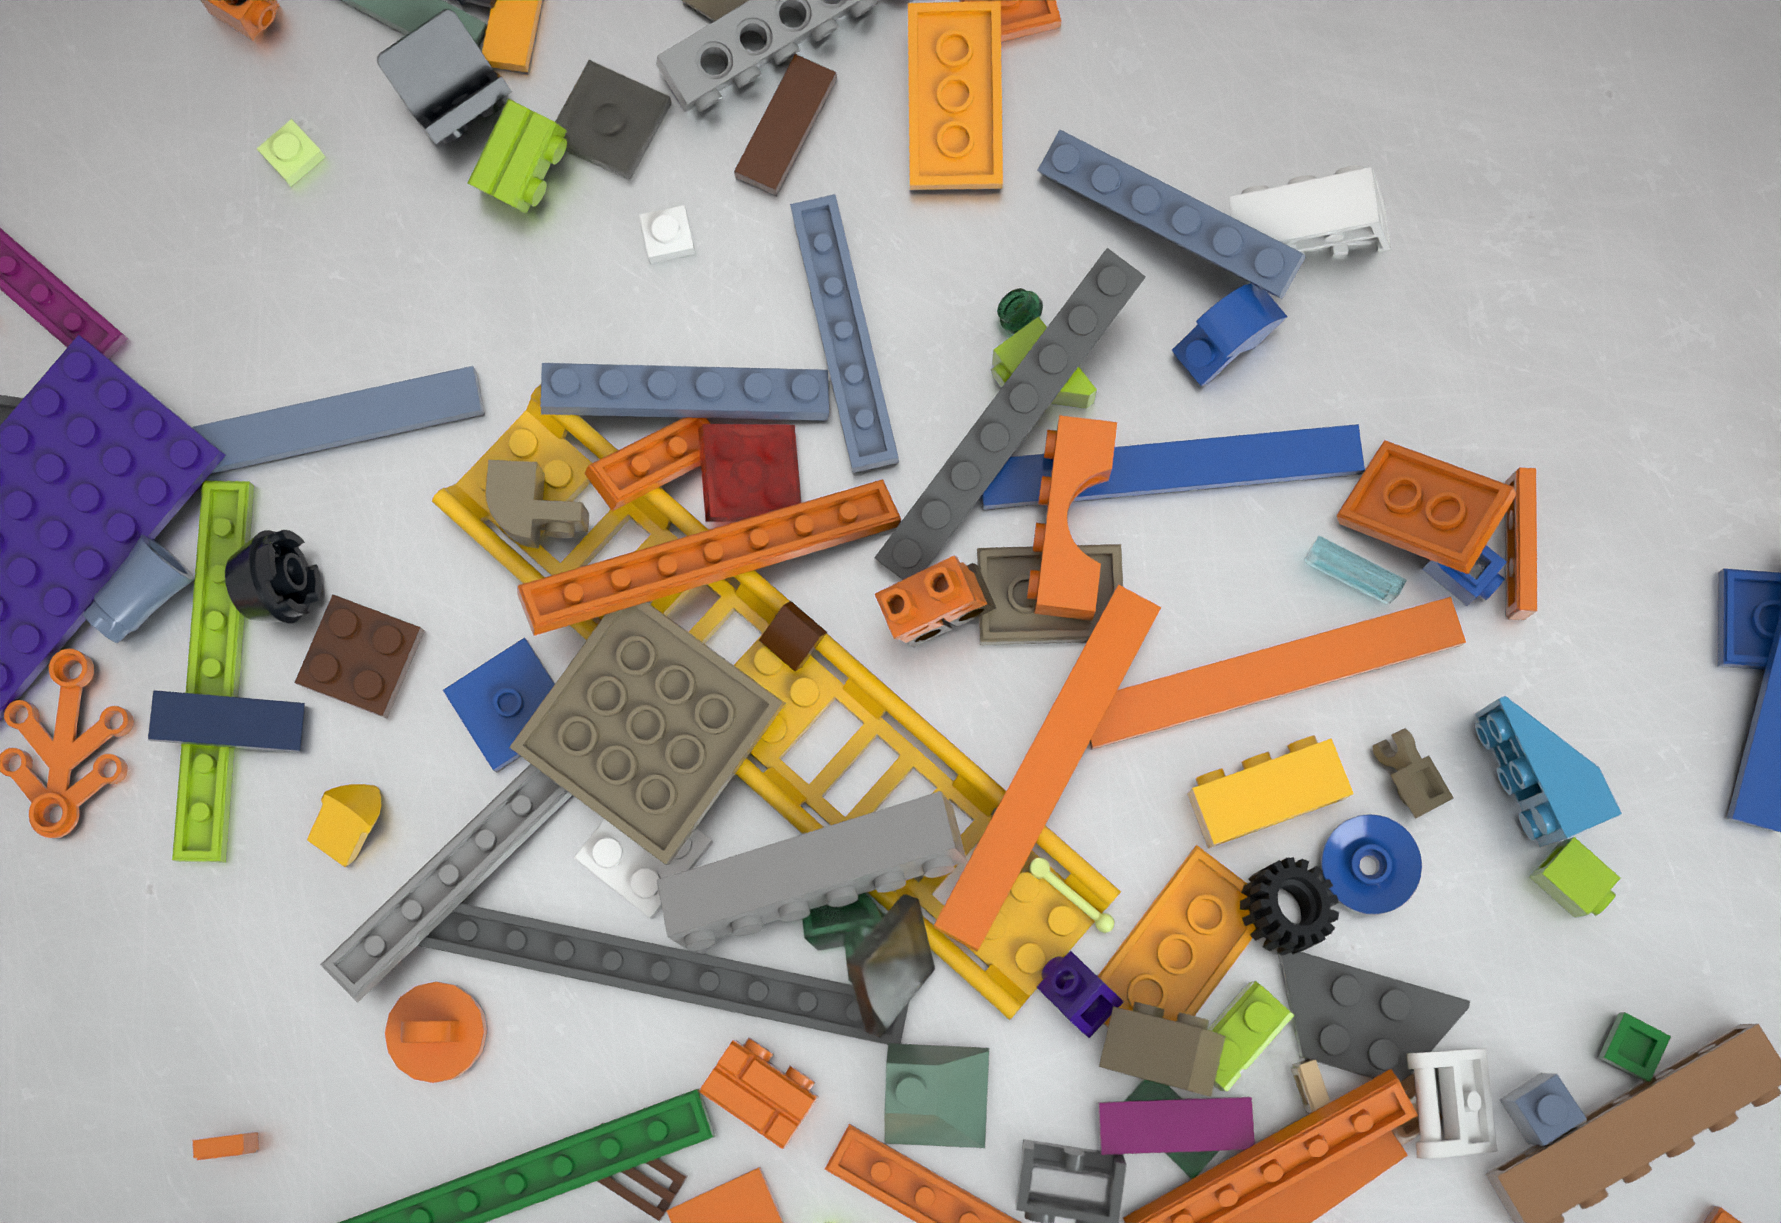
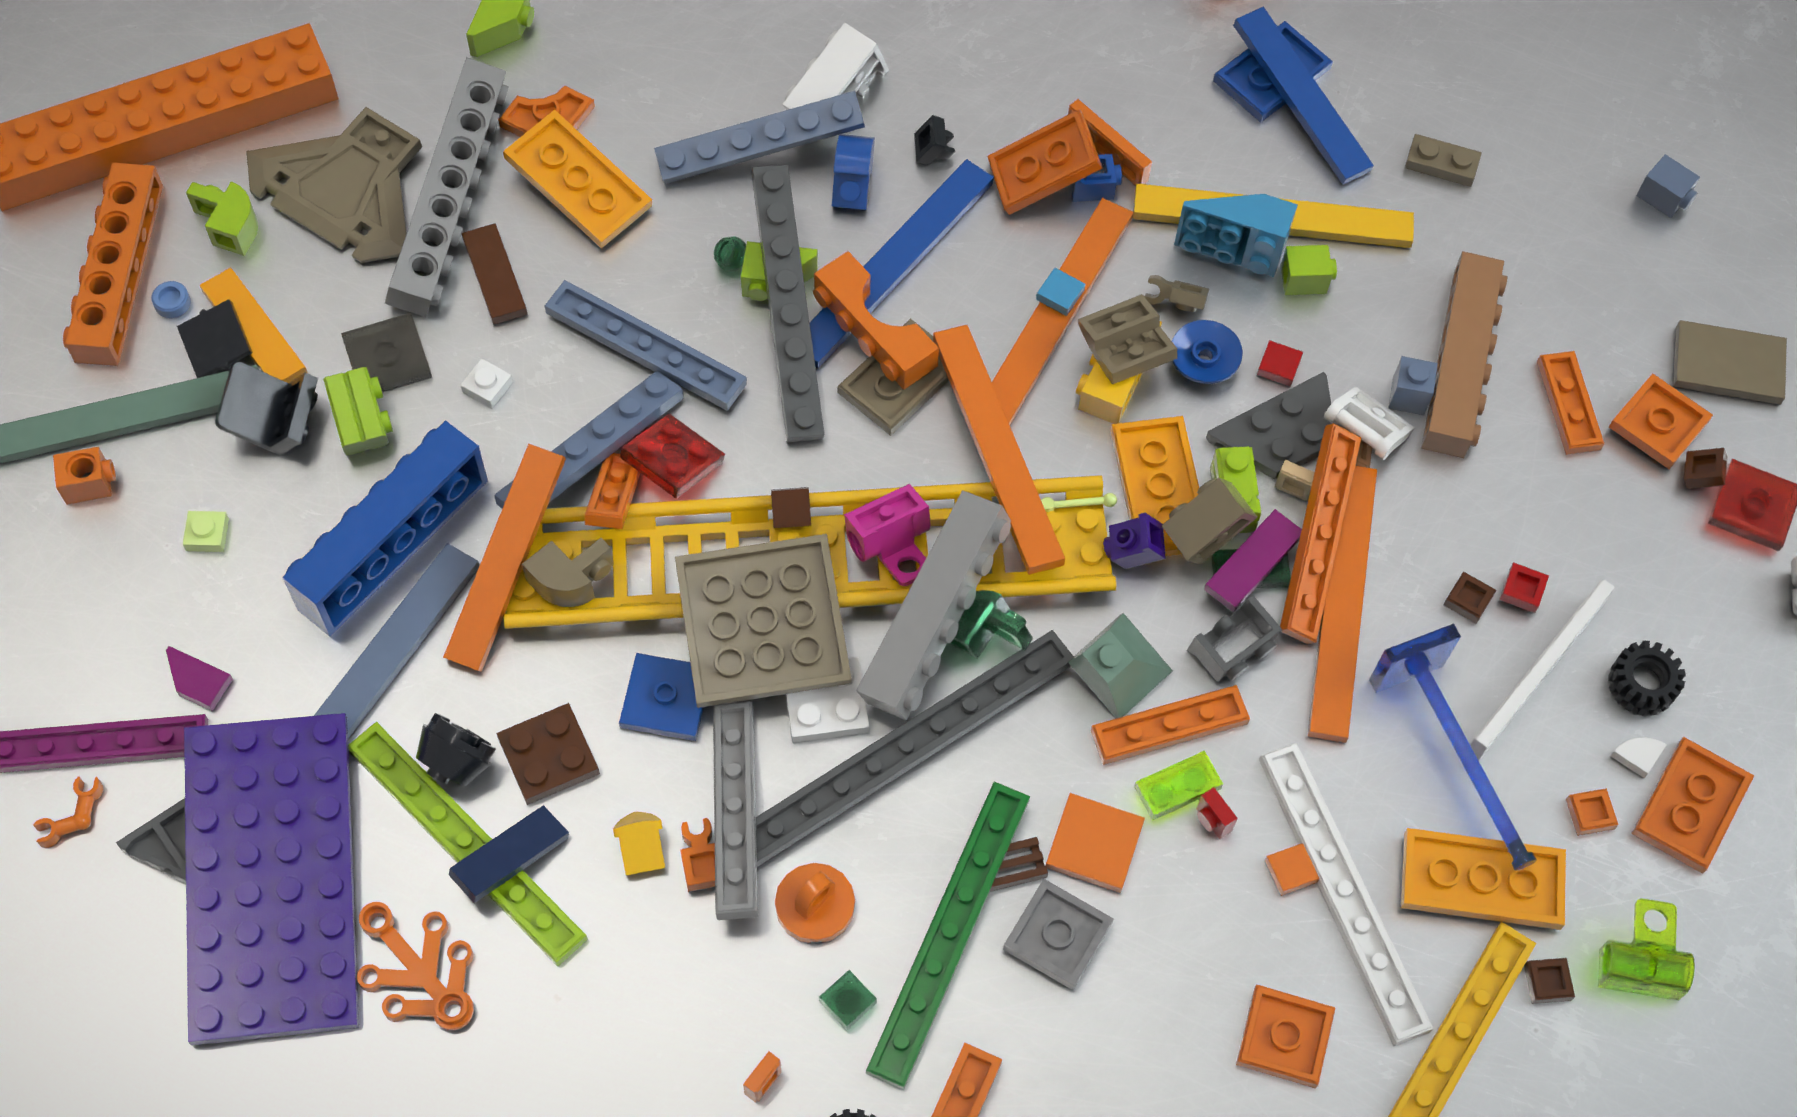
camera: 55 degrees left, 15 degrees down
sand blue plant [83,535,194,643] -> none
orange tile [517,479,901,636] -> none
orange brick [699,1037,819,1149] -> none
clear smoke tile [846,894,935,1038] -> none
orange hips [875,555,996,647] -> none
black tyre [1240,857,1339,955] -> none
clear light blue tile [1304,536,1407,604] -> none
green plate [1598,1012,1671,1082] -> none
none -> magenta tile [166,646,233,712]
none -> blue brick [282,420,488,637]
none -> orange tile [443,443,566,672]
none -> orange plate [680,818,715,892]
none -> clear green plate [819,970,877,1030]
none -> dark pink piece [844,484,931,586]
none -> black tile [914,115,955,165]
none -> dark azure tile [1036,268,1085,316]
none -> dark tan slope [1078,294,1177,384]
none -> yellow tile [1133,183,1414,248]
none -> red tile [1257,340,1303,387]

